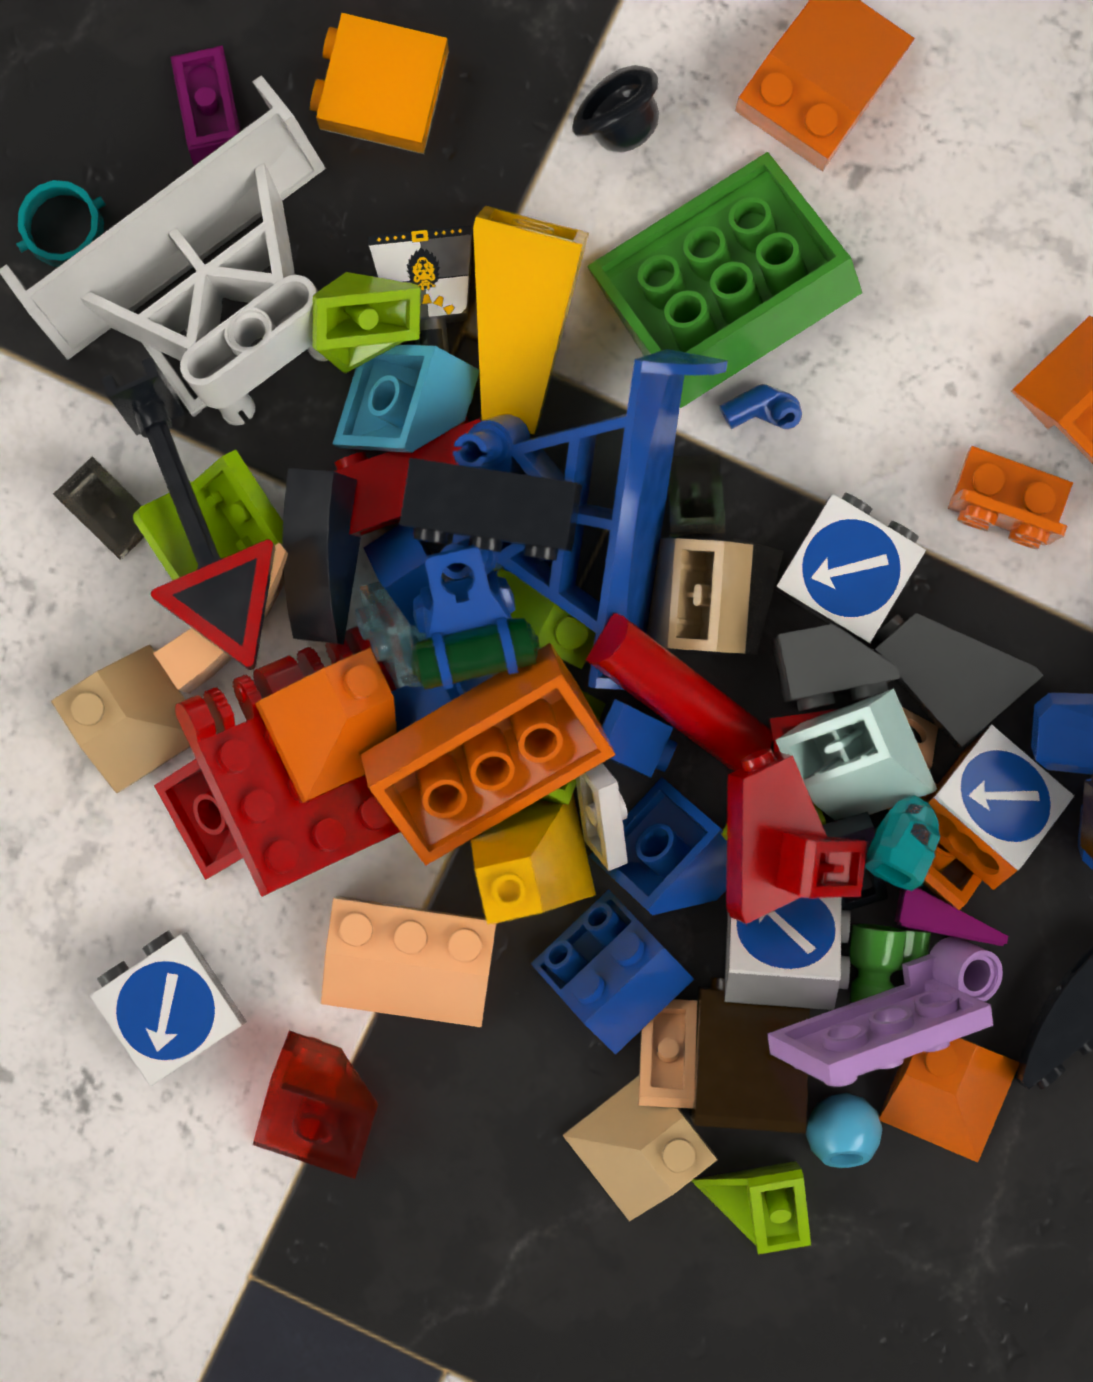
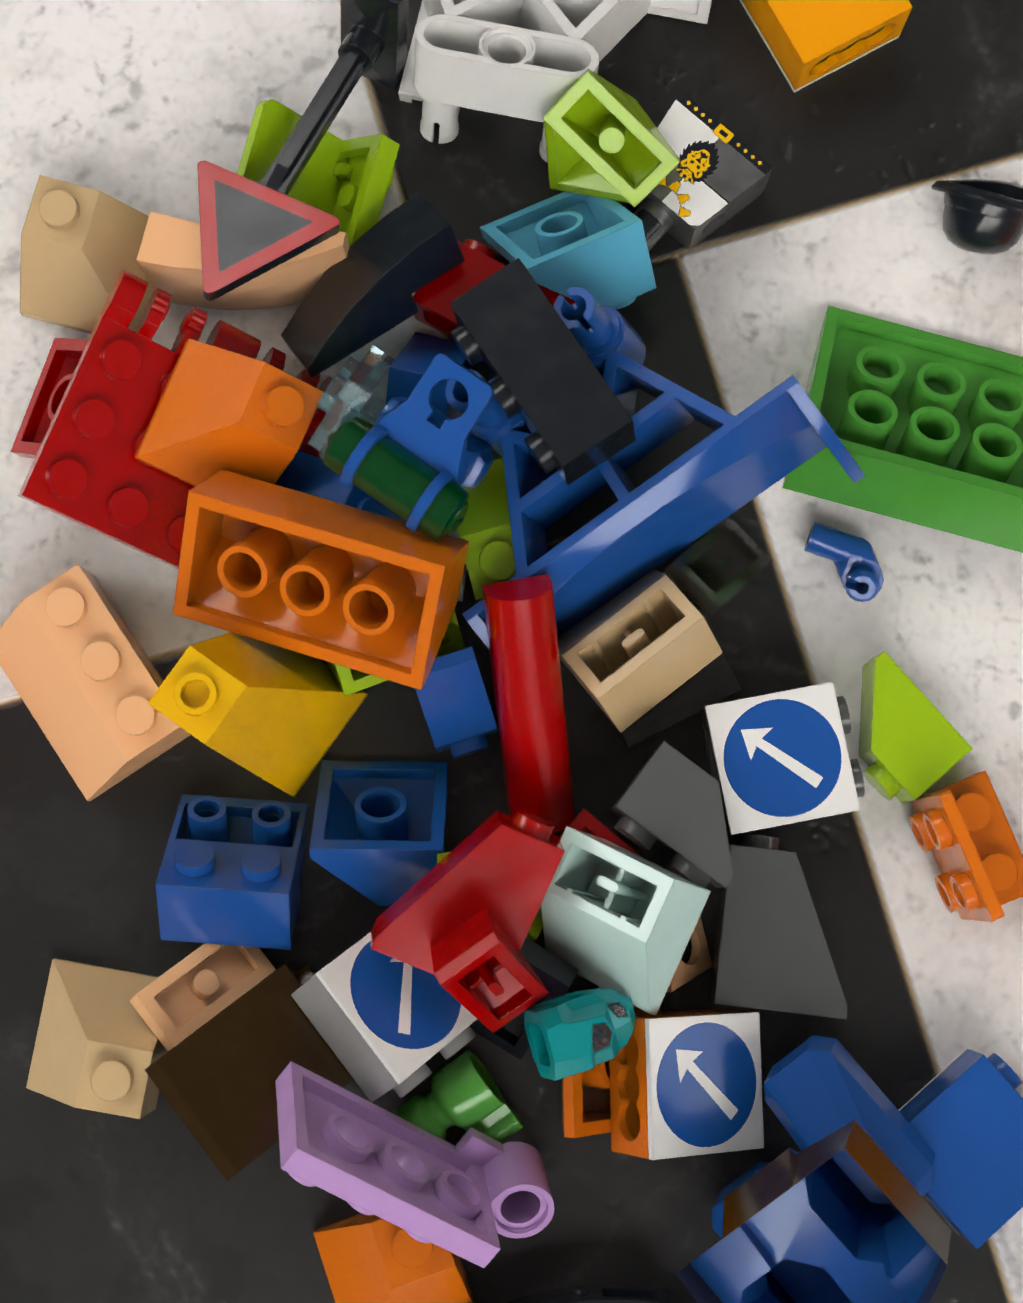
camera: 50 degrees right, 5 degrees down
clear smoke slope [53,456,144,560] -> none
yellow slope [473,206,589,435] -> none
white plate [575,763,628,871] -> none
lime slope [691,1161,811,1255] -> none
medium azure piece [806,1093,883,1168] -> none
magenta slope [894,888,1008,946] -> none
none -> lime slope [859,651,973,803]

